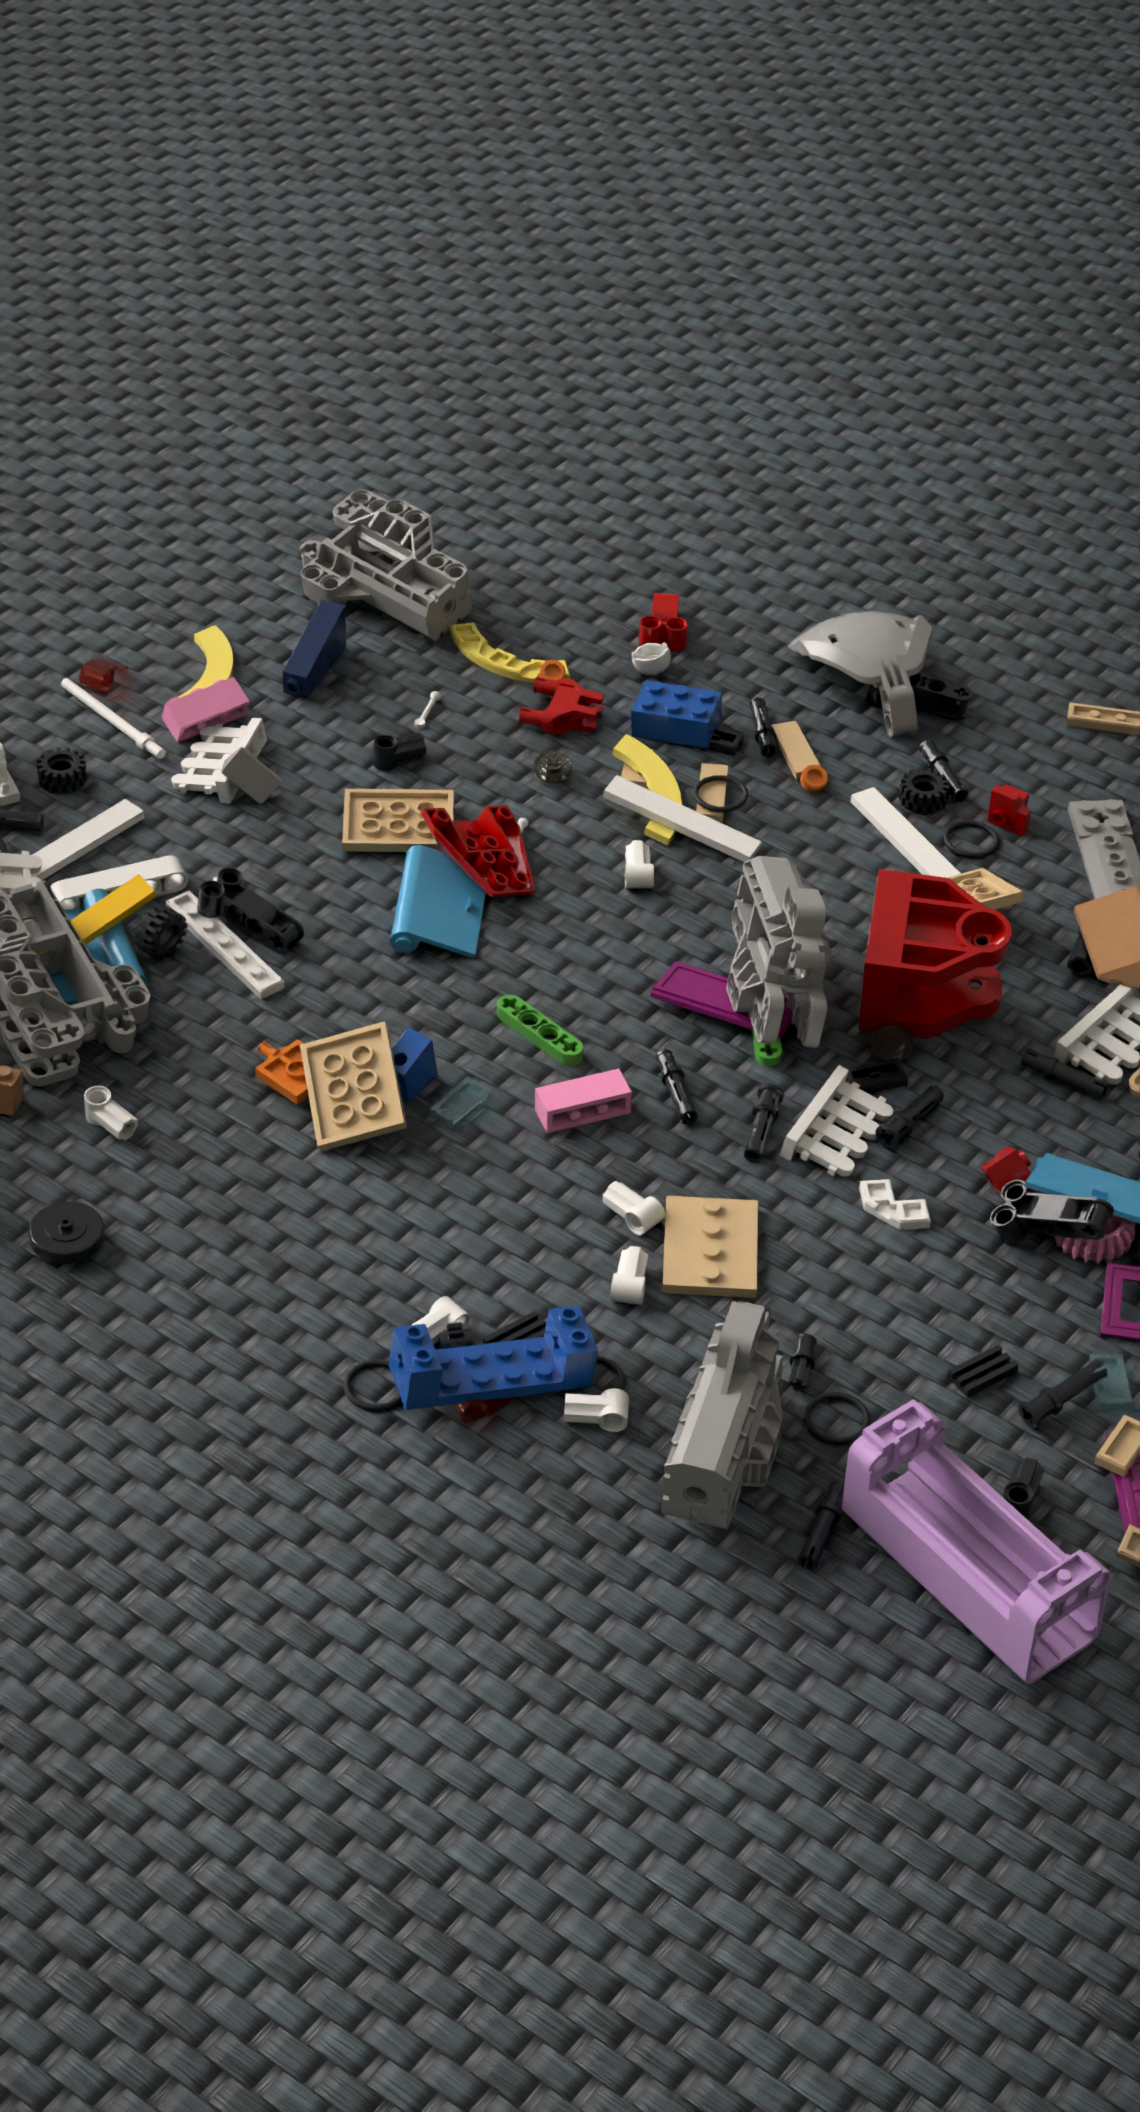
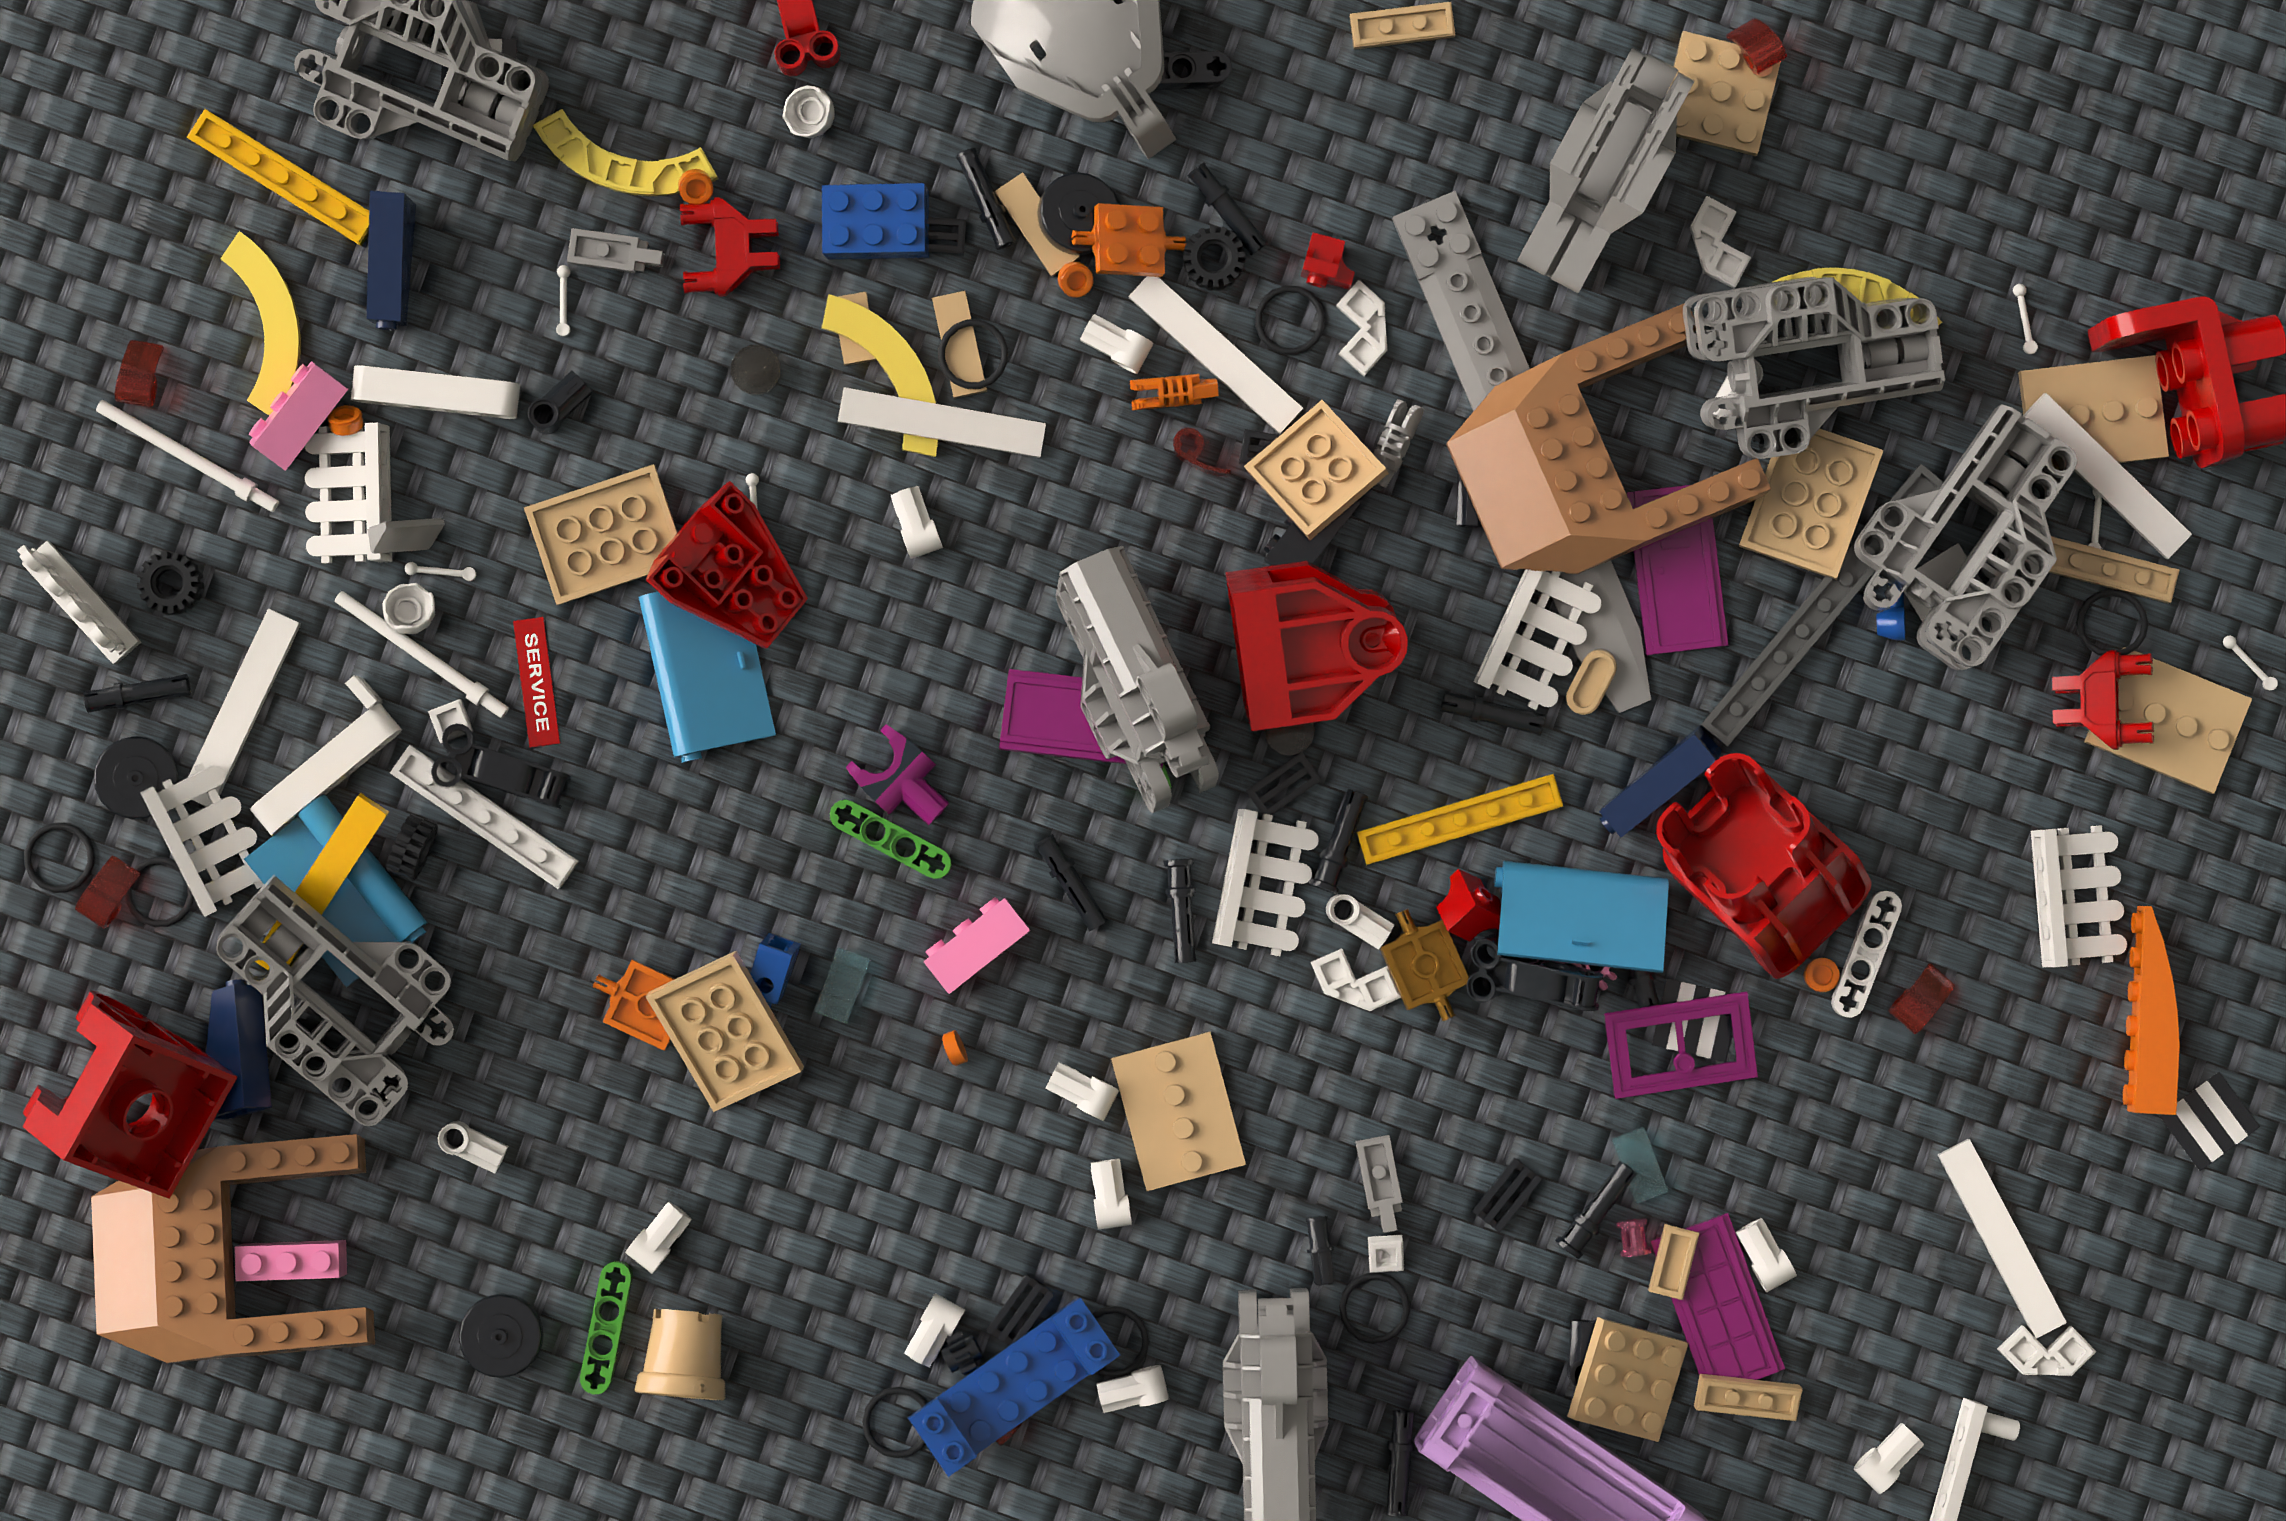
camera: 15 degrees left, 45 degrees up
none -> yellow tile [187,109,369,247]
none -> orange tile [328,405,364,436]
none -> white bar [334,591,509,719]
none -> white tile [345,676,383,709]
none -> white beam [350,365,520,419]
none -> white hair [382,583,435,634]
none -> white hinge [404,562,476,581]
none -> red sticker [513,617,560,748]
none -> light grey hinge [567,228,665,273]
none -> bright green beam [580,1261,633,1394]
none -> white piece [625,1201,692,1274]
none -> tan piece [635,1309,726,1400]
none -> magenta connector [846,724,950,826]
none -> orange tile [942,1030,968,1066]
none -> black wheel [1037,172,1119,255]
none -> orange plate [1071,203,1186,277]
none -> white piece [1080,314,1153,374]
none -> orange hinge [1130,374,1219,410]
none -> clear red panel [1173,428,1232,477]
none -> white piece [1326,894,1394,950]
none -> white tile [1336,280,1387,377]
none -> light grey hinge [1355,1135,1403,1233]
none -> yellow tile [1356,774,1563,865]
none -> white tile [1368,1235,1404,1273]
none -> light grey hinge [1373,399,1424,488]
none -> pearl gold plate [1380,909,1469,1021]
none -> tan plate [1567,1317,1689,1442]
none -> clear pink bush [1616,1218,1651,1257]

